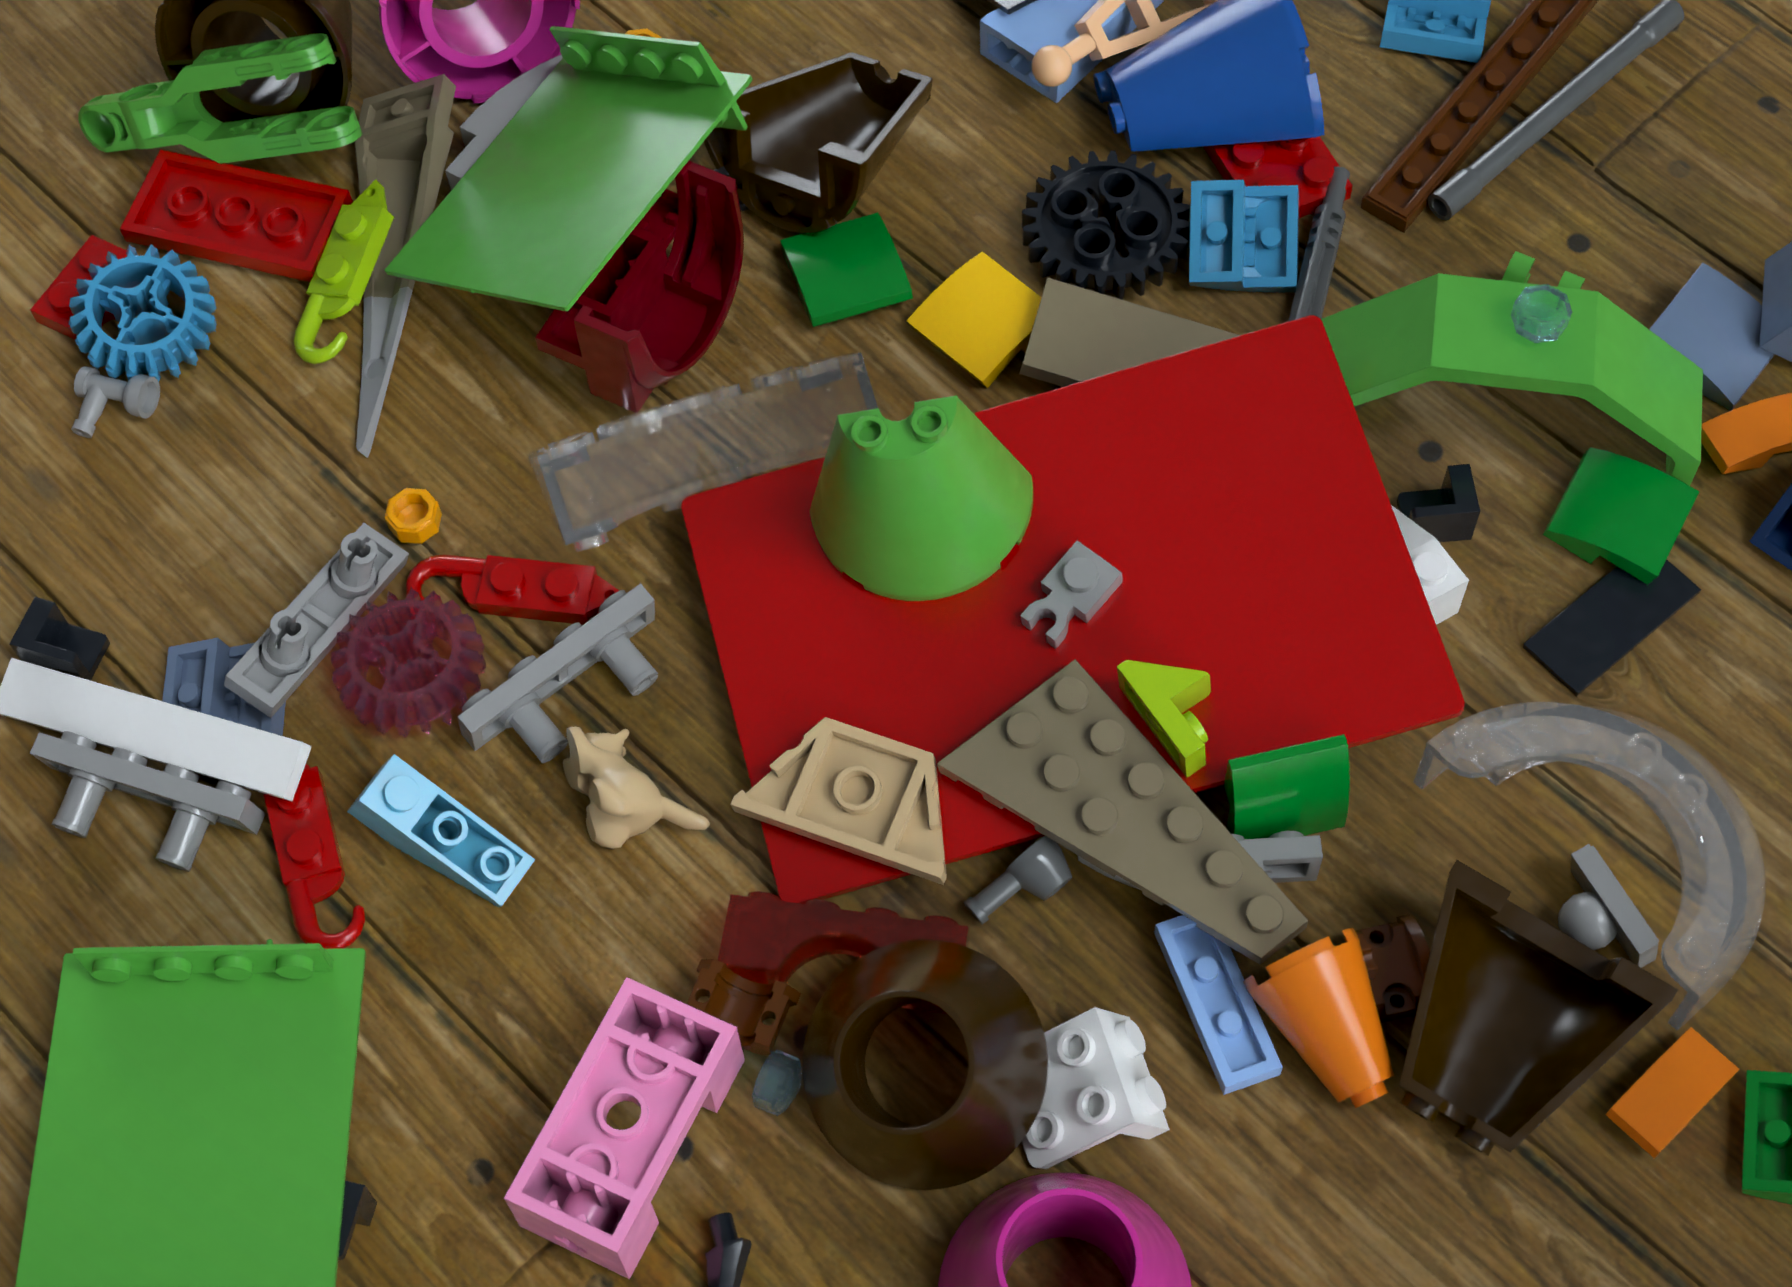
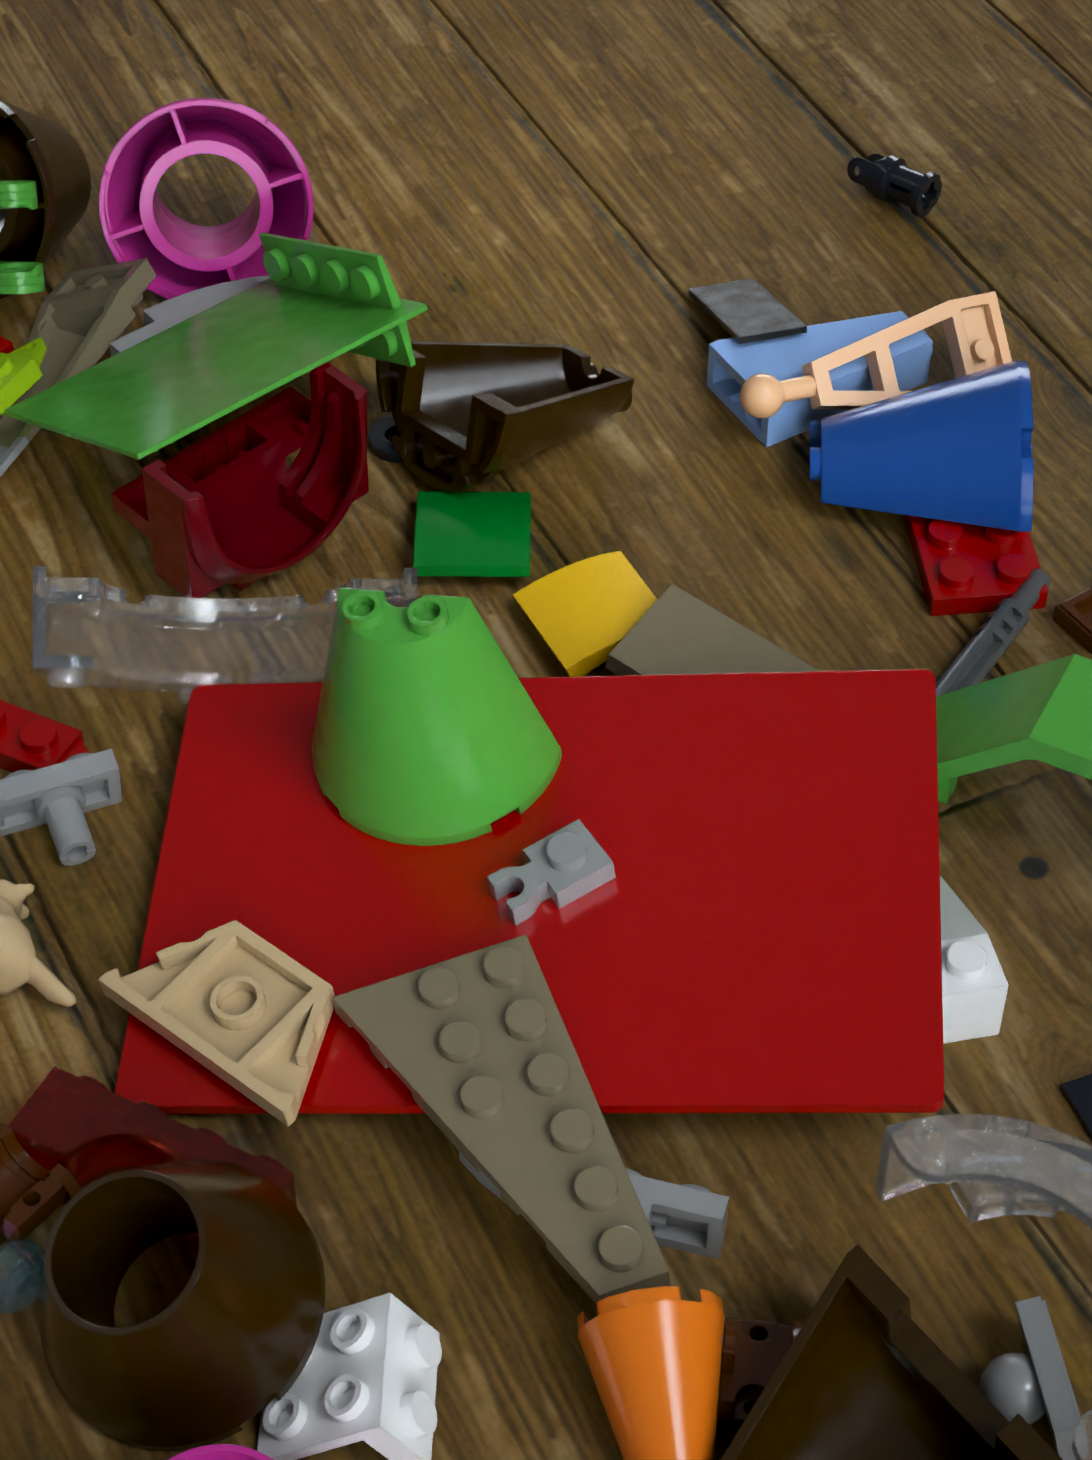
camera: 15 degrees right, 15 degrees down
dark grey bar [963,836,1072,925] -> none
black gear [1022,150,1190,300] -> none
lime slope [1117,660,1211,778] -> none
light blue plate [1154,915,1283,1095] -> none
dark azure slope [1189,180,1299,293] -> none
green slope [1224,734,1350,839] -> none
black panel [1397,464,1480,542] -> none

